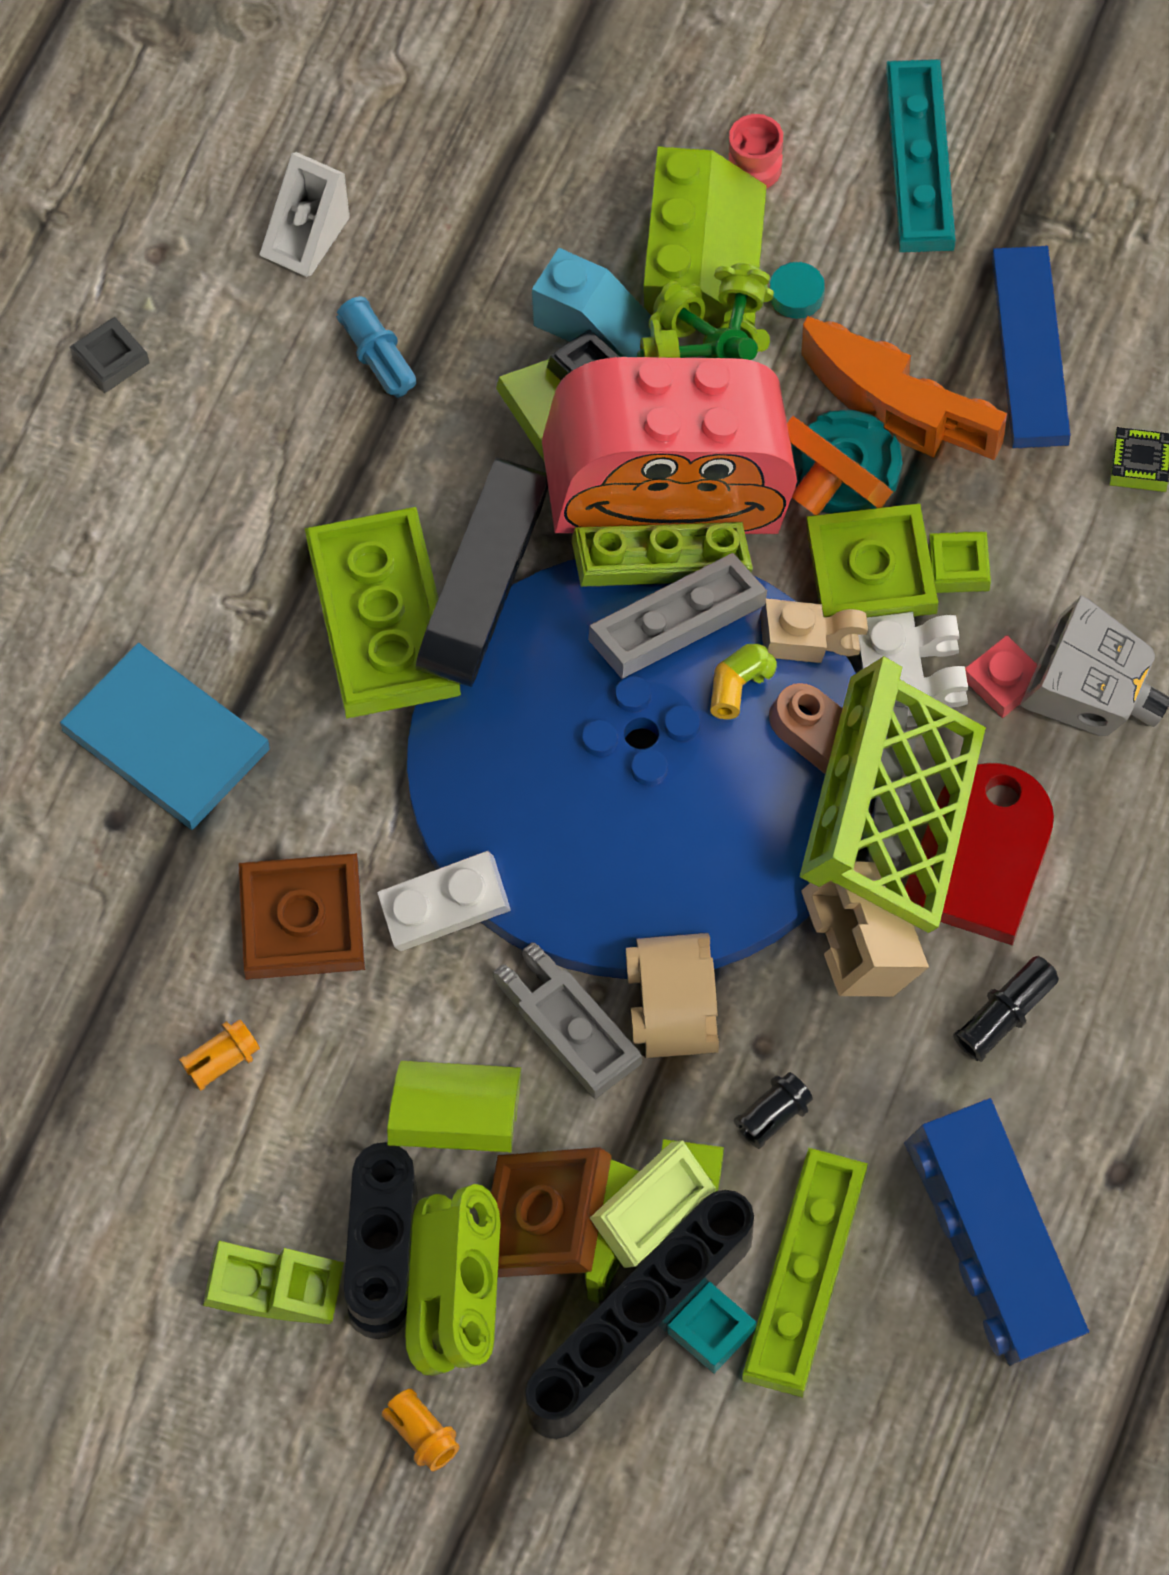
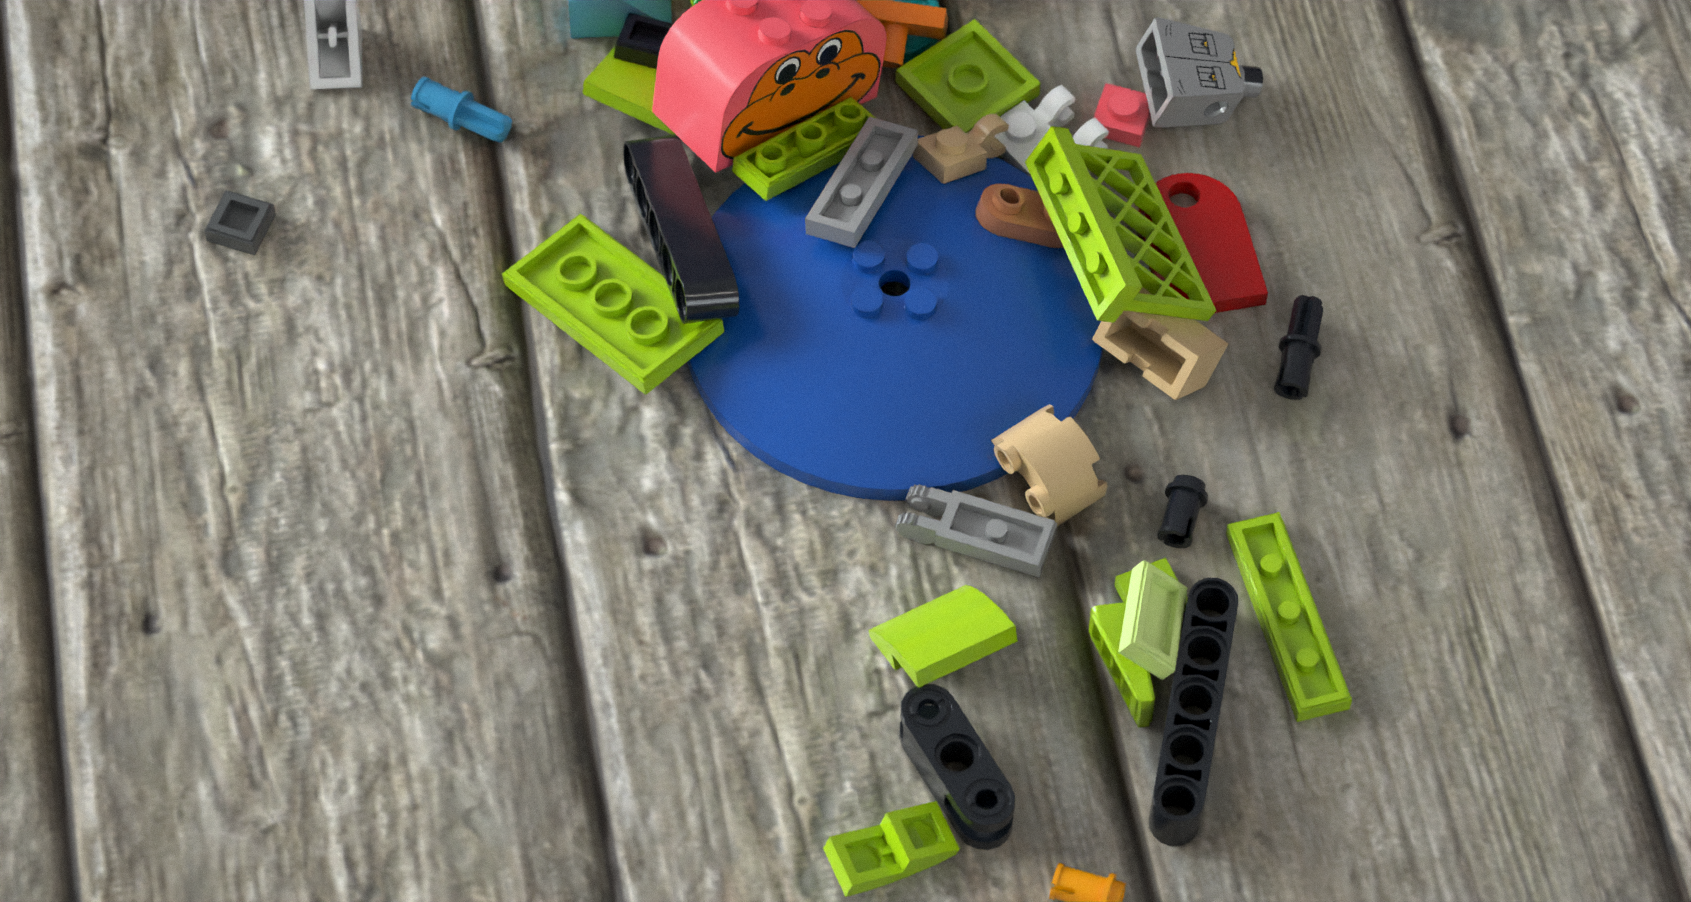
camera: 35 degrees left, 5 degrees down
dark azure tile [60,642,270,830] -> none
light orange pin [179,1019,260,1091] -> none
dark orange tile [239,853,365,980] -> none
white plate [377,851,511,952] -> none
lime piece [405,1184,500,1376] -> none
dark orange tile [491,1147,612,1278] -> none
teal plate [668,1282,757,1374] -> none
arm [710,643,777,719] -> none
blue wedge [904,1098,1089,1366] -> none
lime tile [928,531,991,593] -> none

